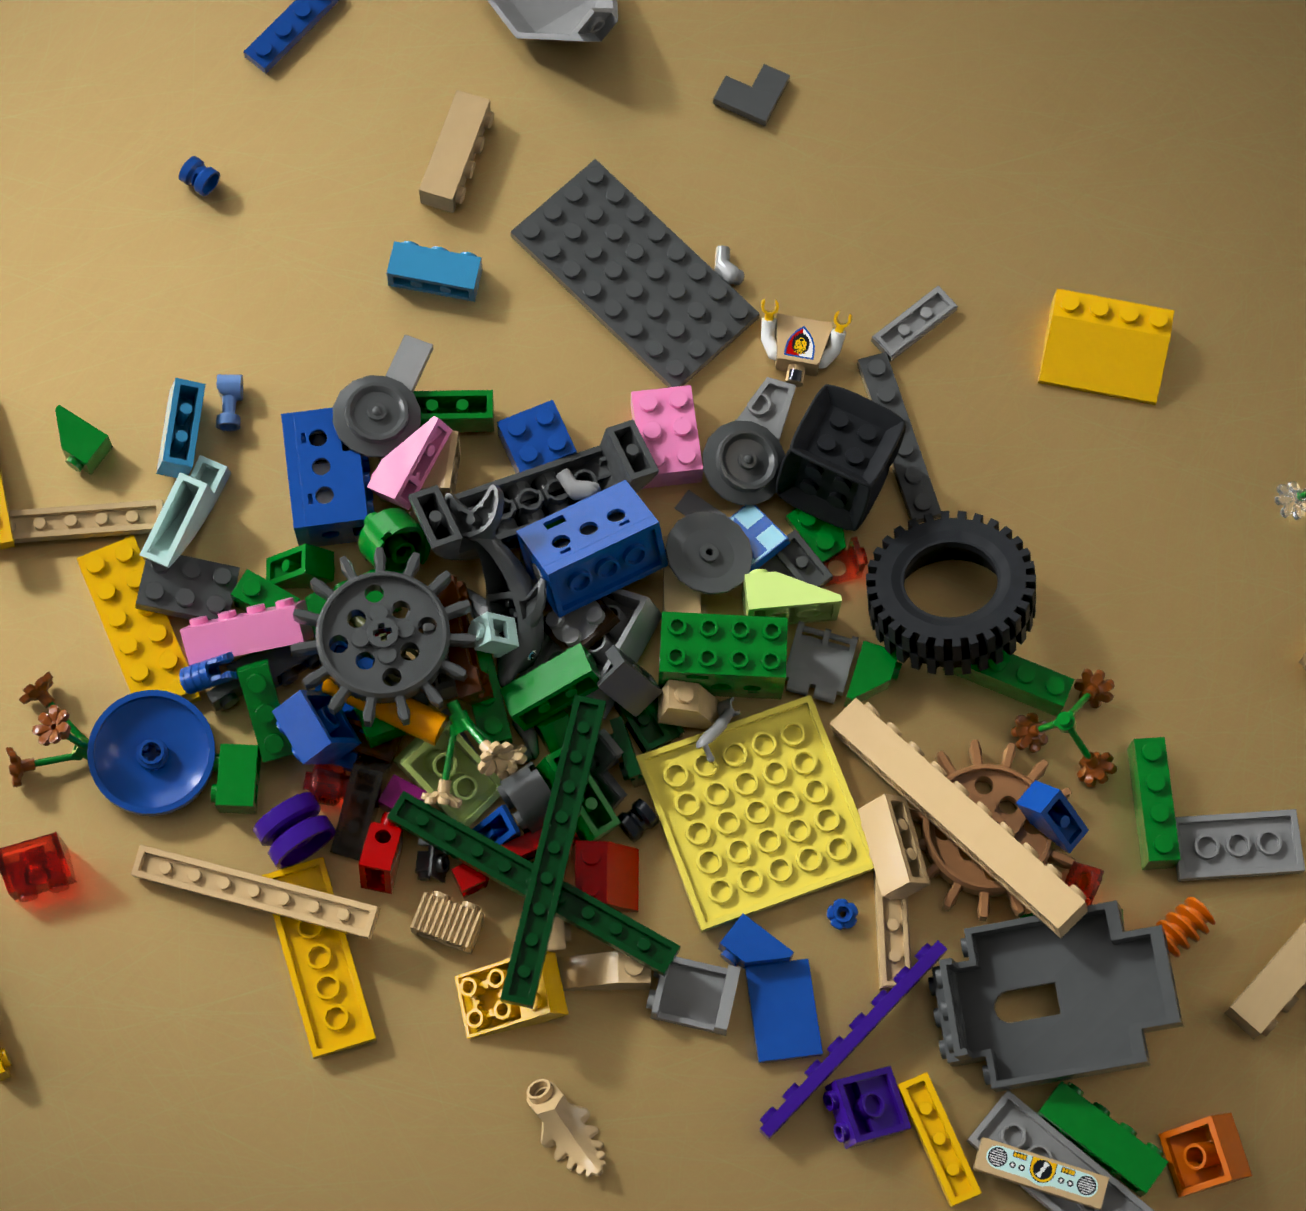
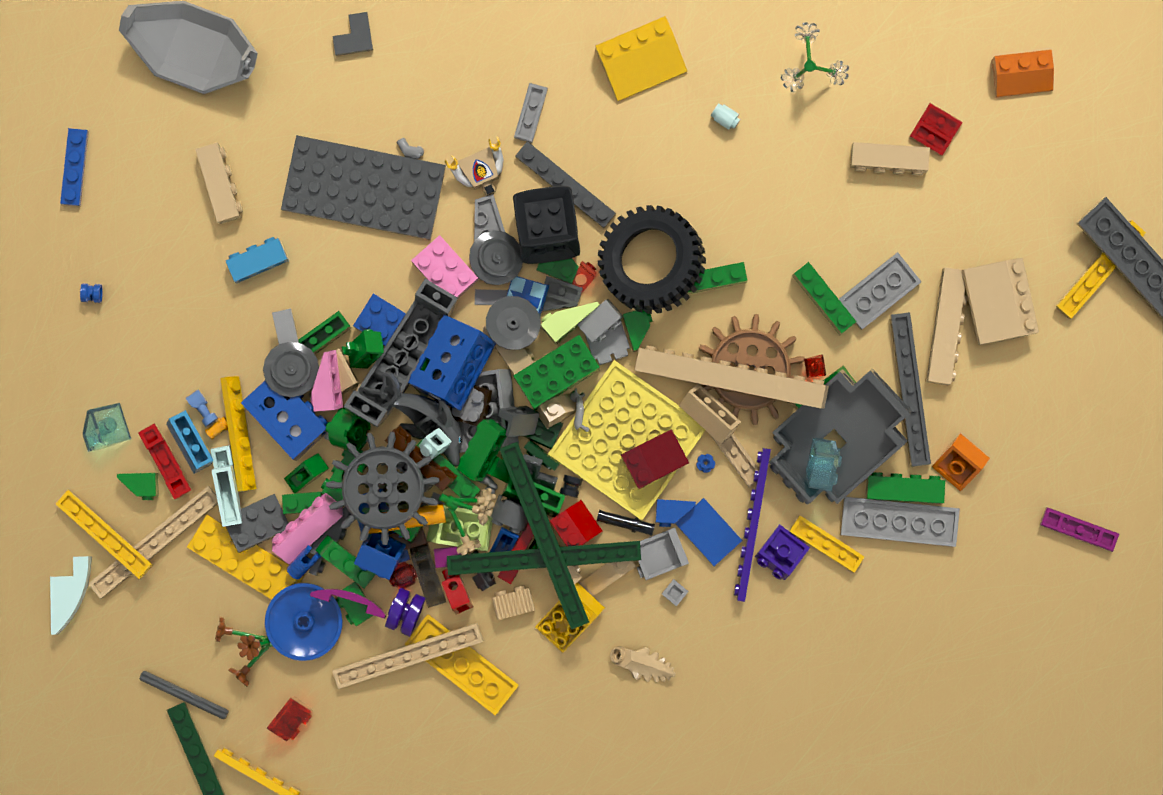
camera: 30 degrees left, 15 degrees up
light grey arm [556,468,601,500] -> none
tile [973,1137,1109,1210] -> none
dark orange plant [1011,668,1117,788] -> none
blue slope [1016,780,1089,853] -> none
orange piece [1156,897,1216,958] -> none
none -> clear light blue slope [82,403,131,452]
none -> red slope [138,423,191,500]
none -> light orange pin [205,417,228,440]
none -> yellow plate [220,376,257,492]
none -> magenta slope [310,589,387,618]
none -> green brick [342,329,384,369]
none -> light grey brick [577,299,624,342]
none -> black pin [596,509,655,536]
none -> dark red slope [621,429,689,490]
none -> light grey plate [662,579,689,606]
none -> light aqua brick [711,103,740,130]
none -> clear light blue brick [805,438,842,491]
none -> dark grey plate [890,312,931,467]

